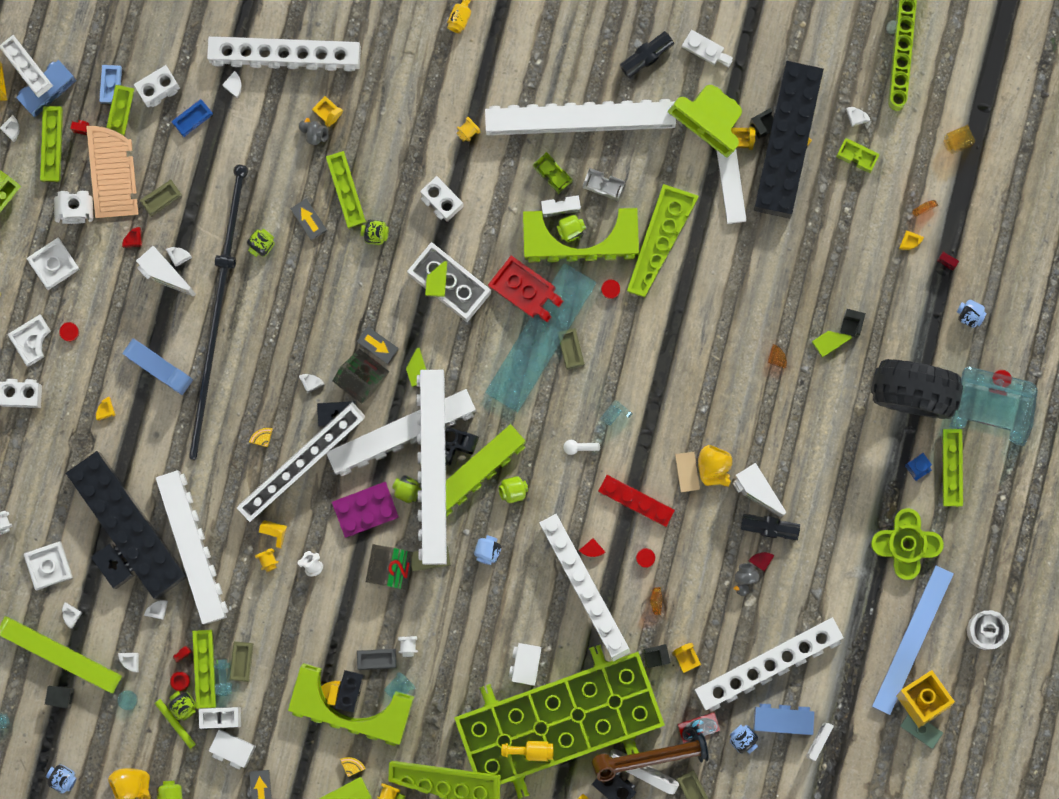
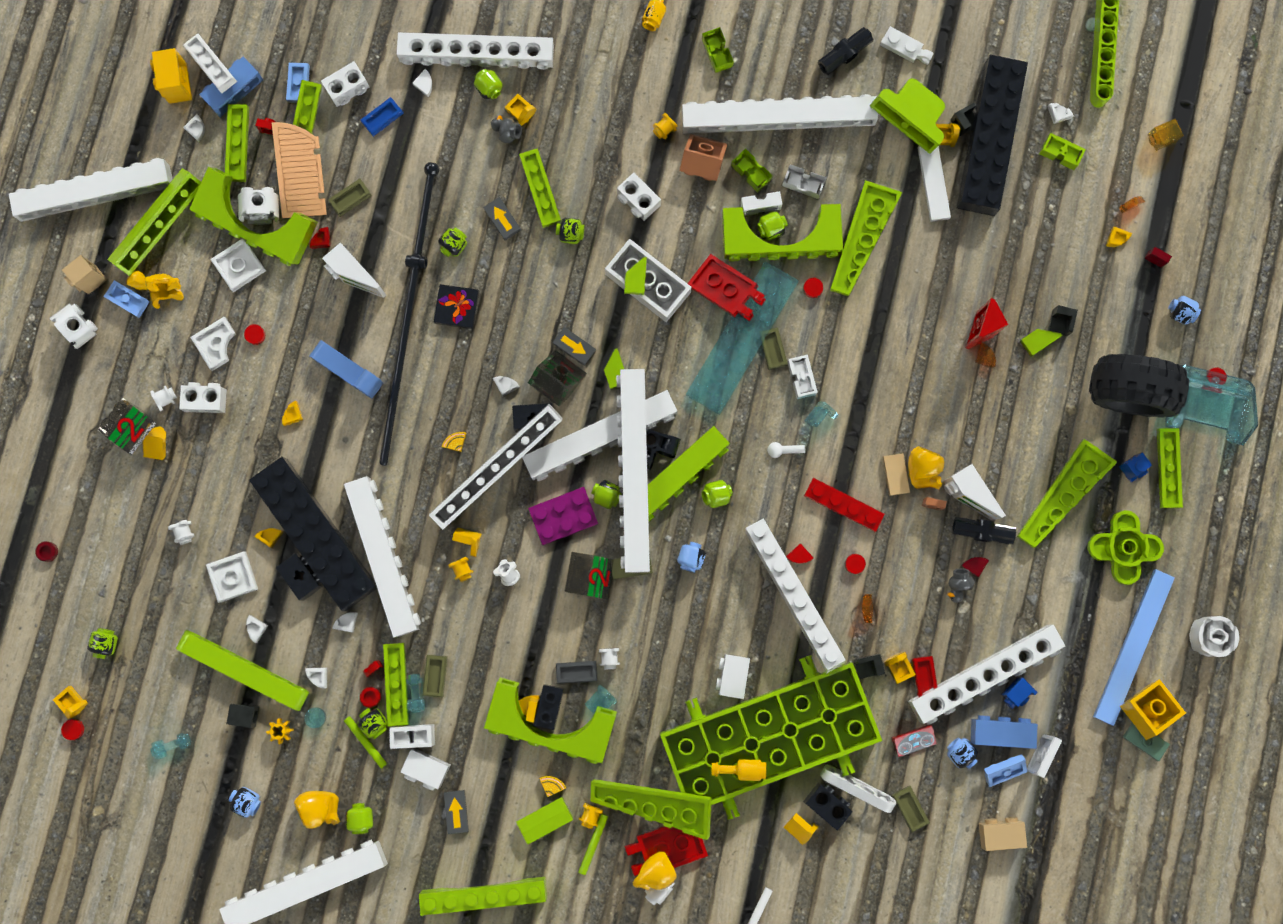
camera: 10 degrees left, 0 degrees up
white tile [166,247,192,267] -> none
reddish brown piece [591,733,709,782] -> none
none -> lime arch [189,167,318,266]
none -> yellow tile [254,528,283,548]
none -> yellow gear [266,718,294,744]
none -> black tile [434,284,479,329]
none -> lime head [474,69,503,100]
none -> nougat slope [679,134,728,181]
none -> lime piece [702,27,734,73]
none -> white piece [787,355,818,399]
none -> red tile [912,656,938,697]
none -> nougat tile [922,497,947,510]
none -> red slope [965,298,1008,349]
none -> light blue plate [984,754,1027,787]
none -> blue brick [1001,677,1038,709]
none -> lime wing [1016,439,1117,548]

